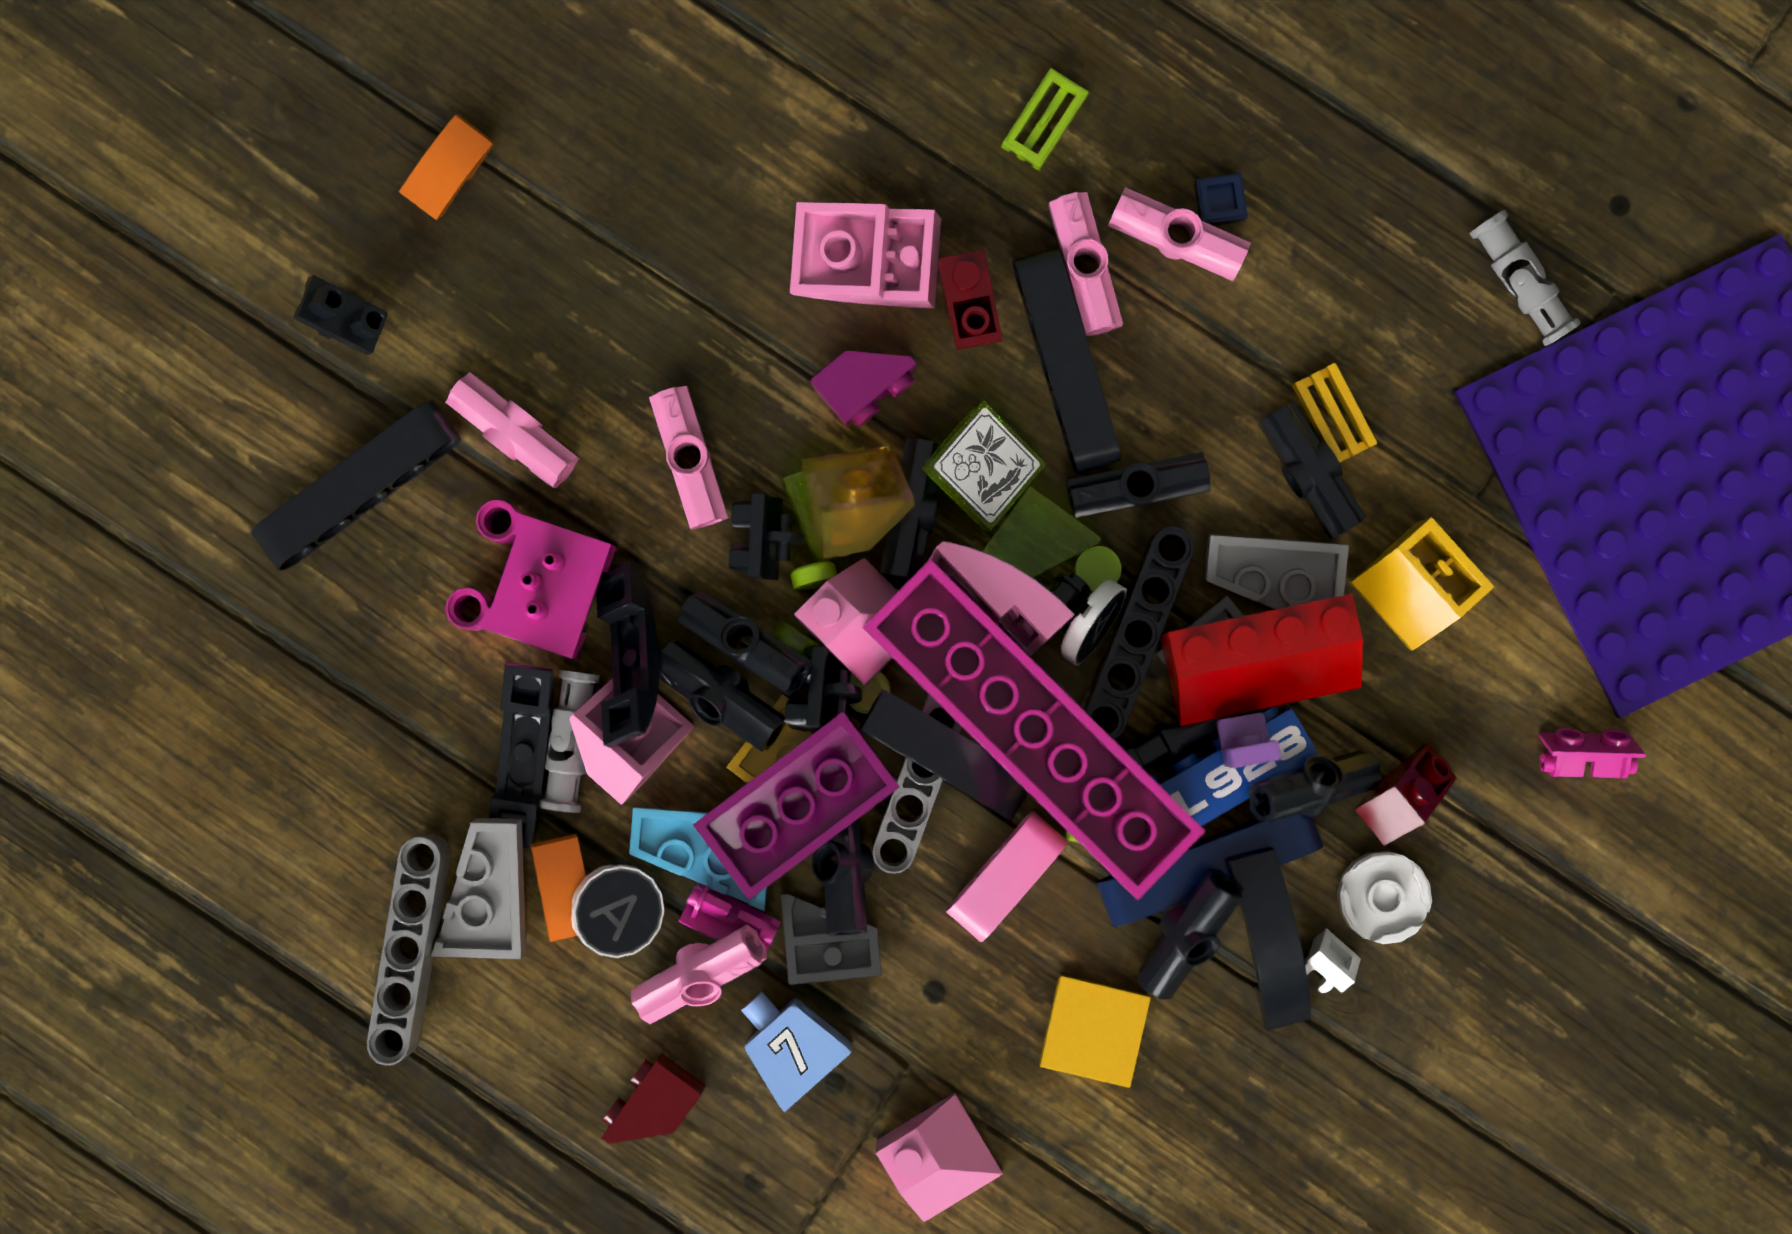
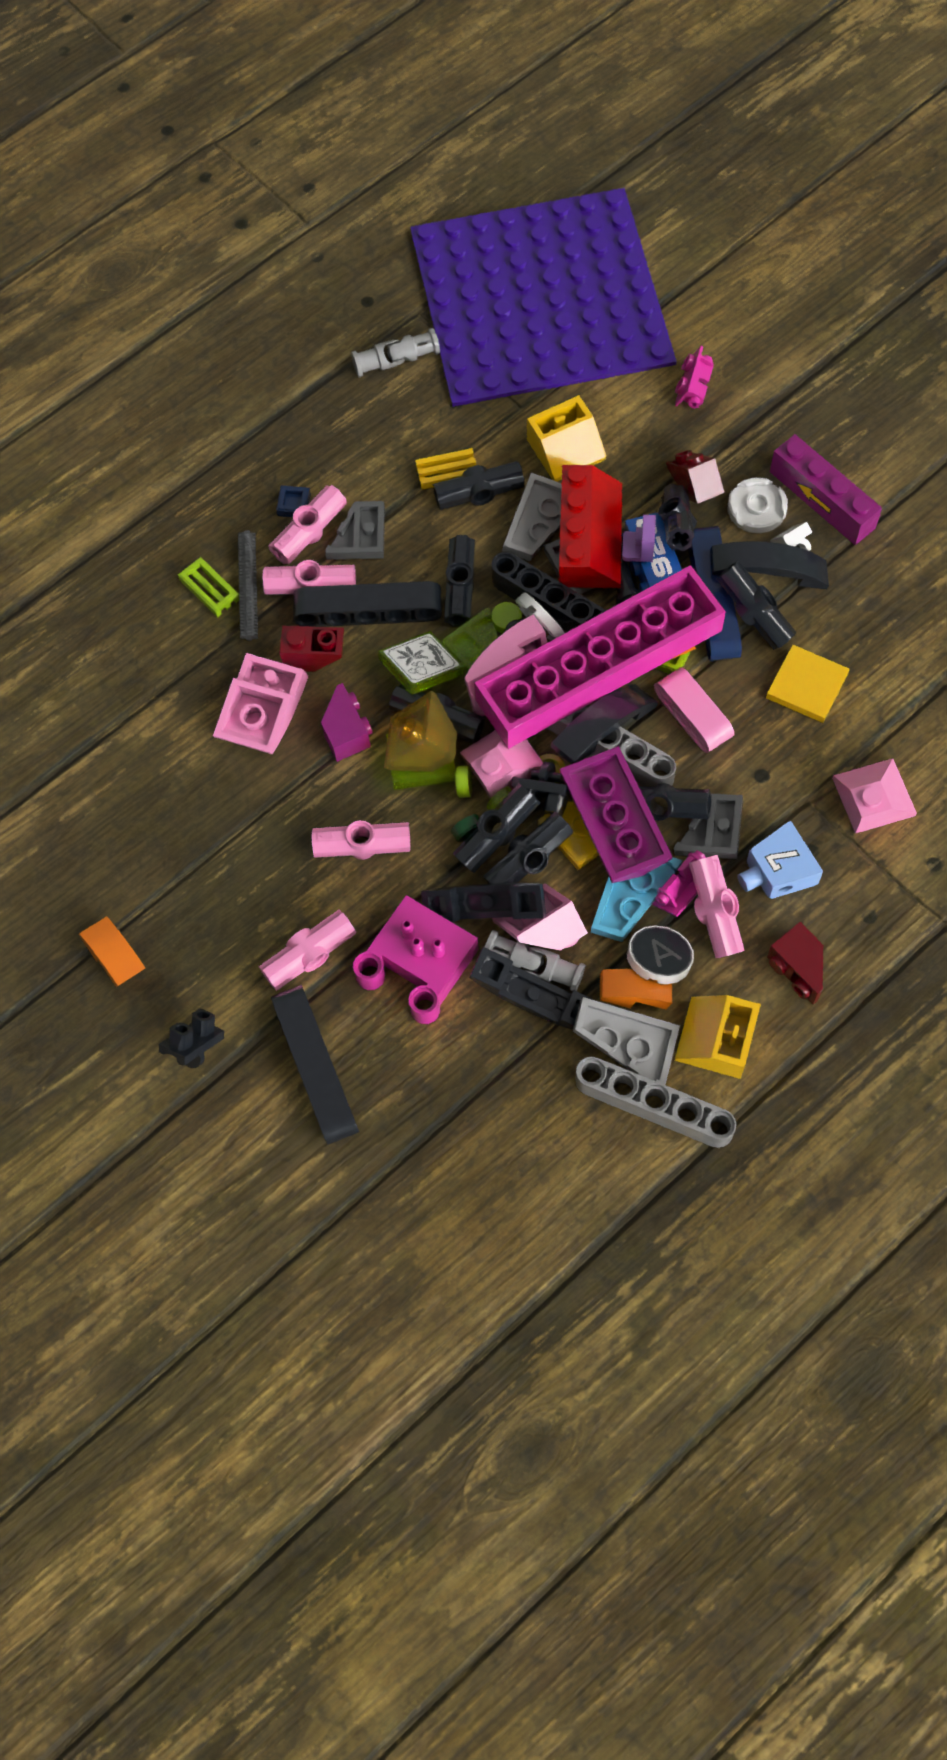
camera: 70 degrees left, 20 degrees down
black hips [728,493,805,580] -> none
none -> dark grey axle [238,530,258,641]
none -> dark grey wing [325,501,385,559]
none -> dark green tile [451,814,479,842]
none -> yellow slope [674,995,761,1079]
none -> magenta brick [770,434,882,545]

